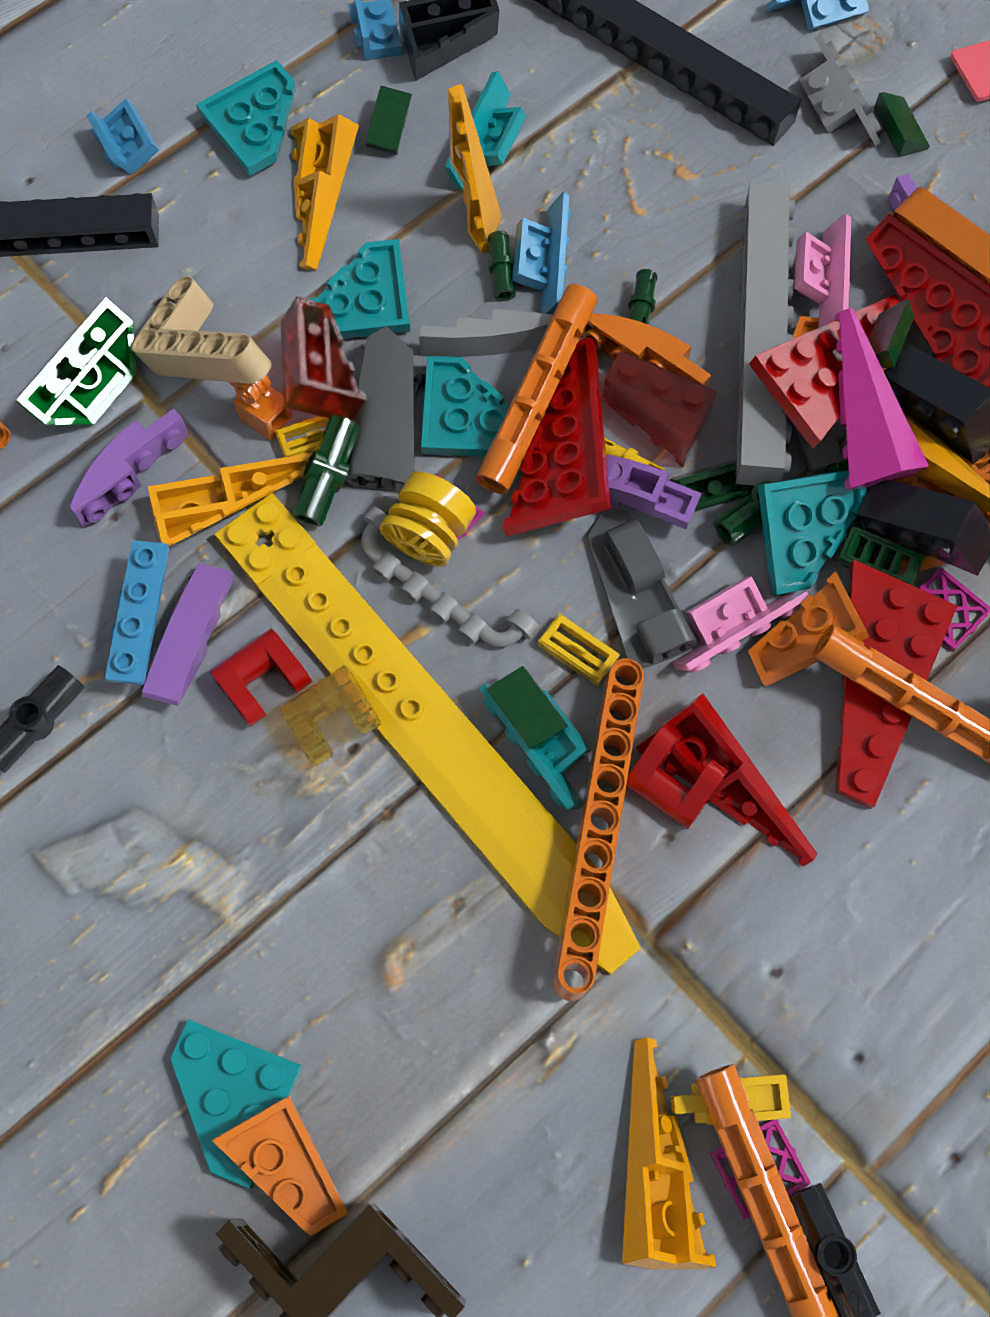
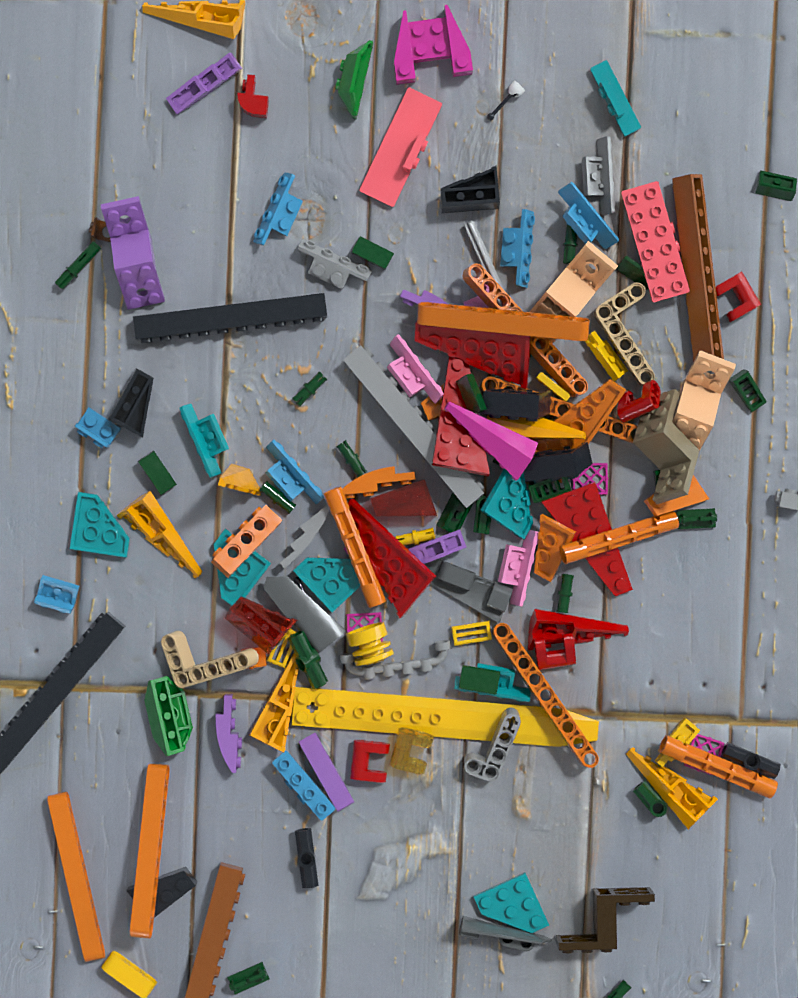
camera: 45 degrees left, 20 degrees up
orange wing [211,1096,348,1237] -> none
none -> orange brick [211,505,282,578]
none -> dark green pin [292,372,327,407]
none -> dark grey panel [459,916,552,951]
none -> light grey beam [464,708,521,782]
none -> dark green pin [556,574,574,613]
none -> dark green piece [632,780,667,817]

